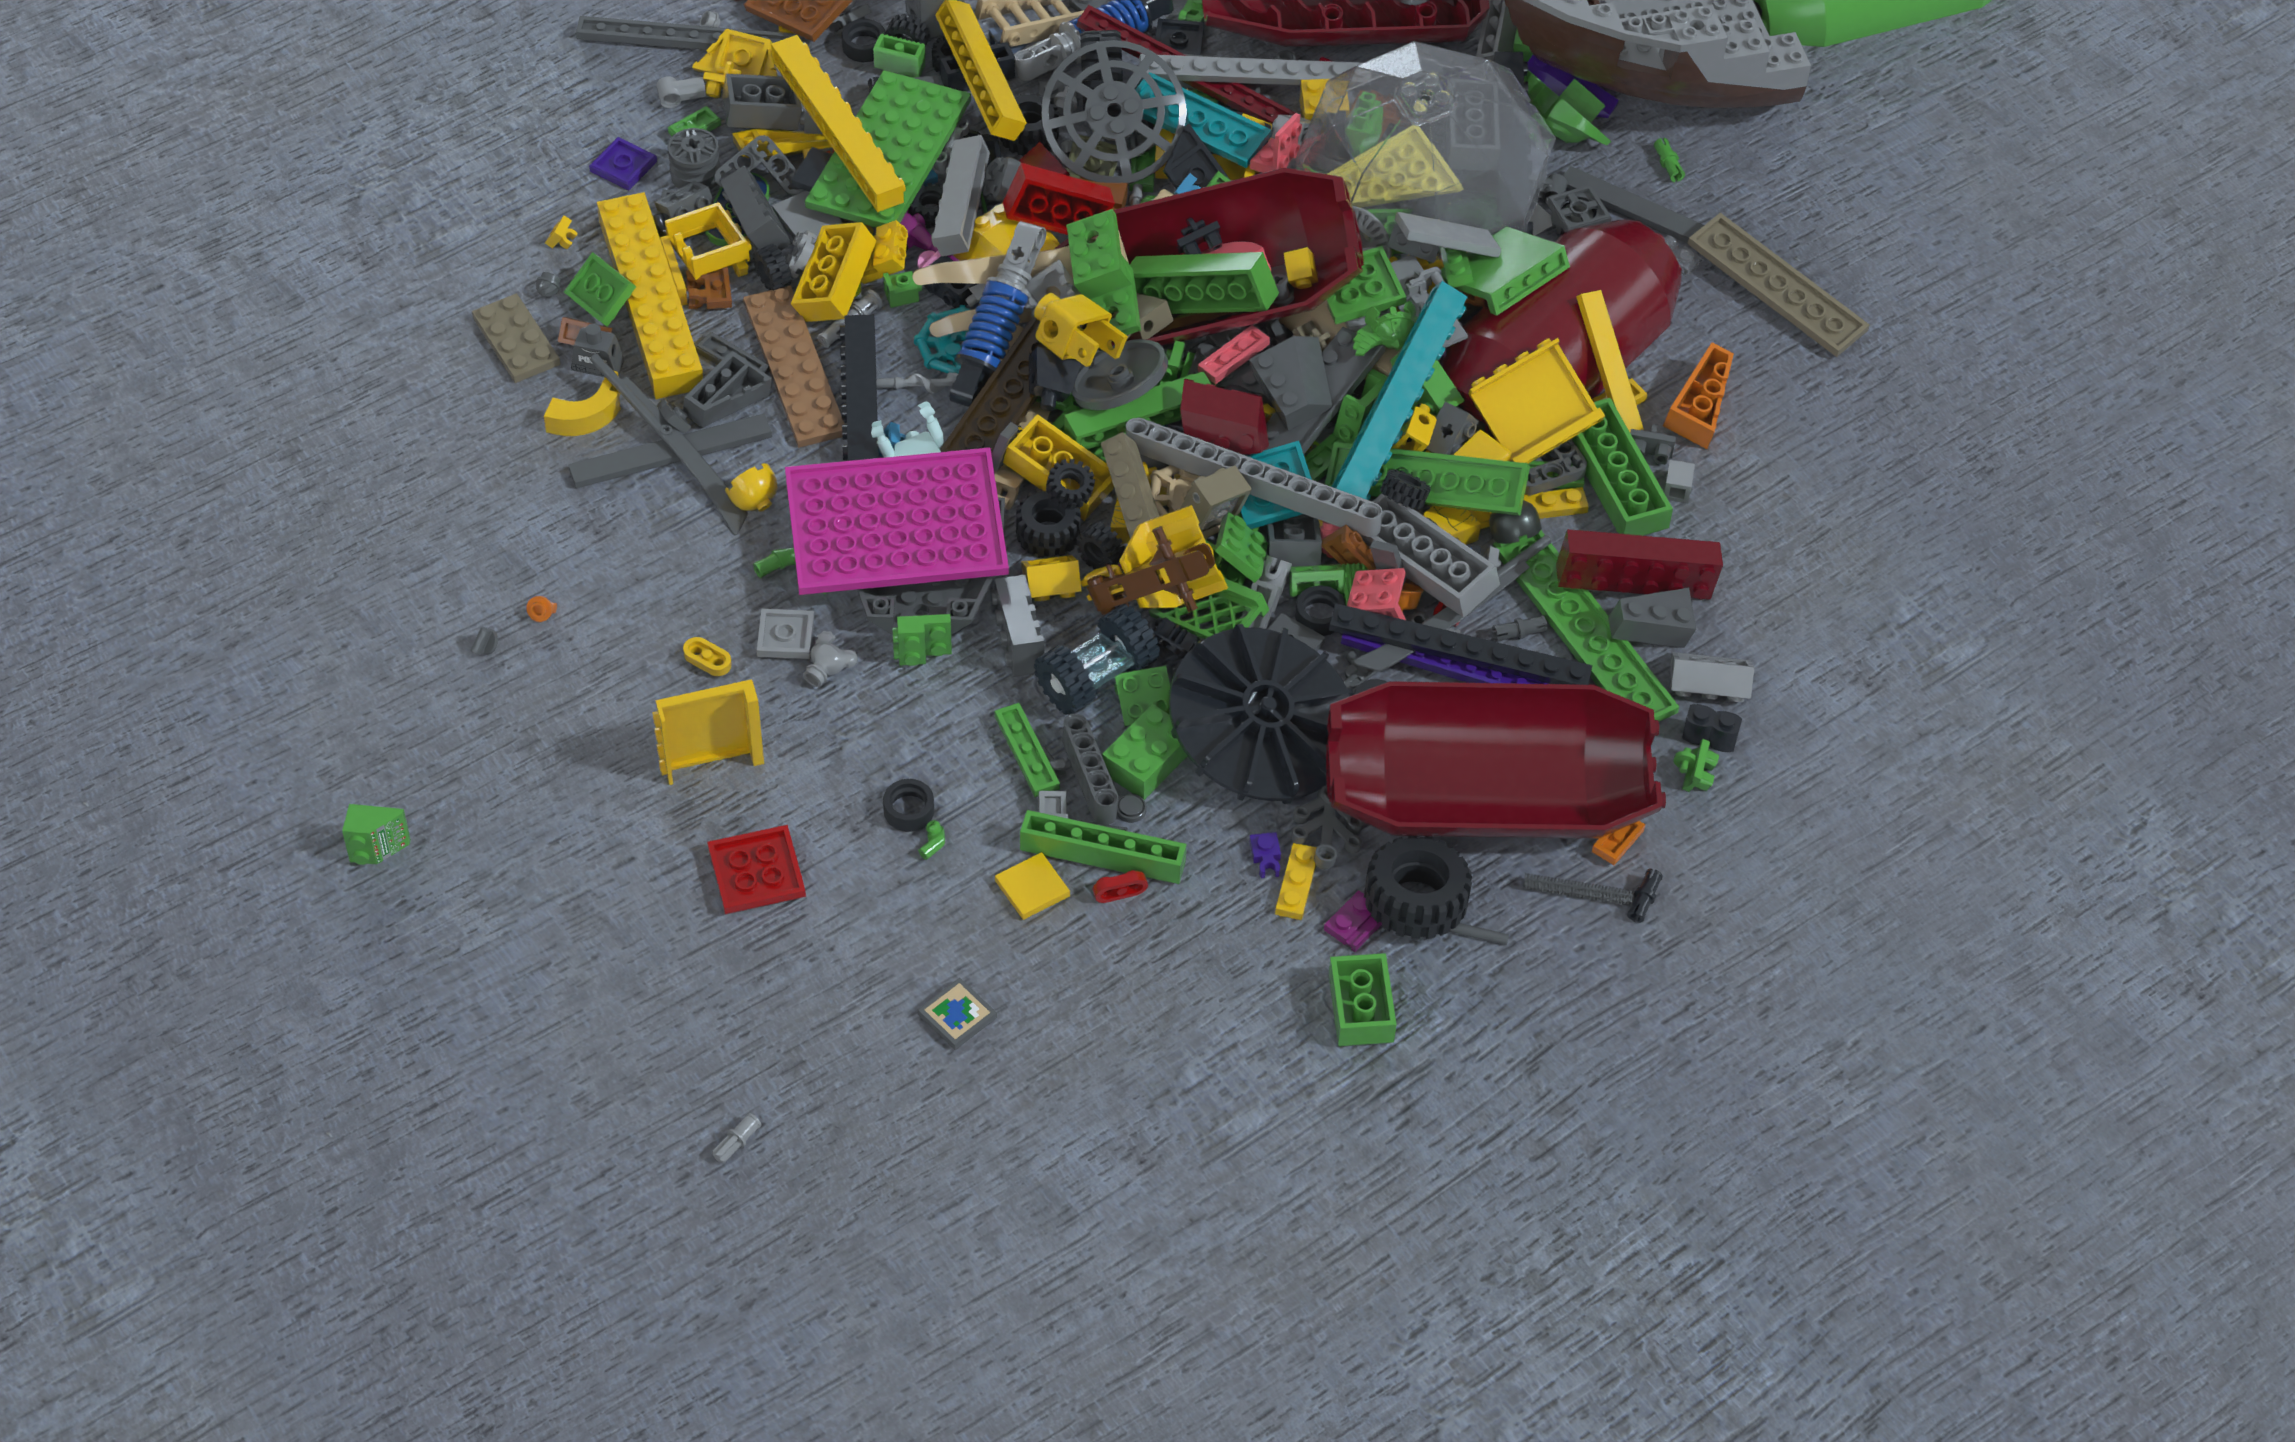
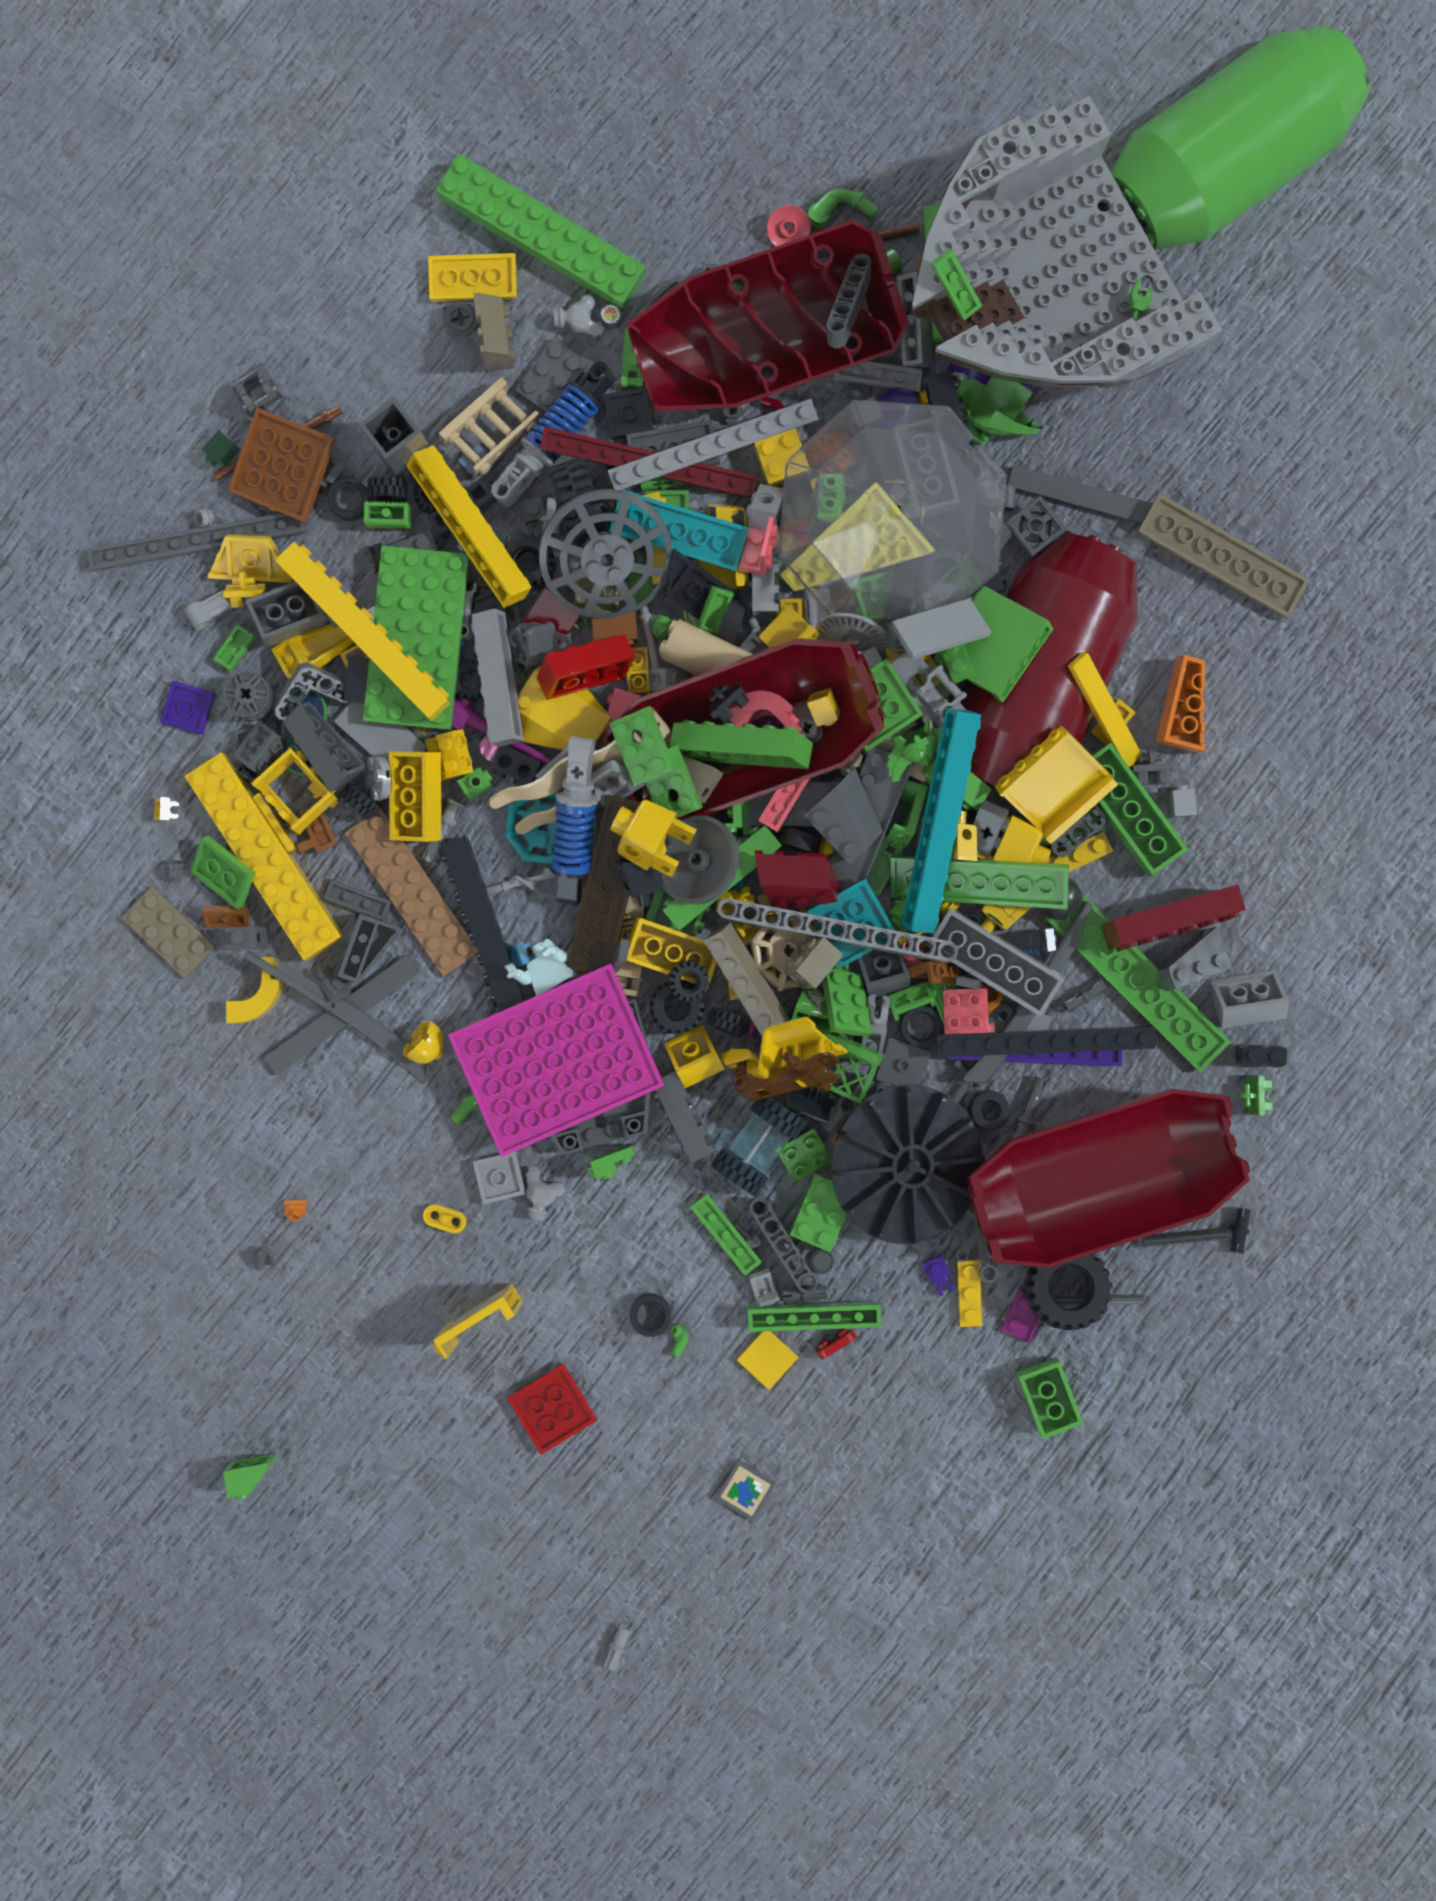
camera: 10 degrees left, 35 degrees up
dark azure tile [1173,173,1201,195] -> none
black tyre [1380,469,1431,510] -> none
bright green pin [1654,138,1685,182] -> none

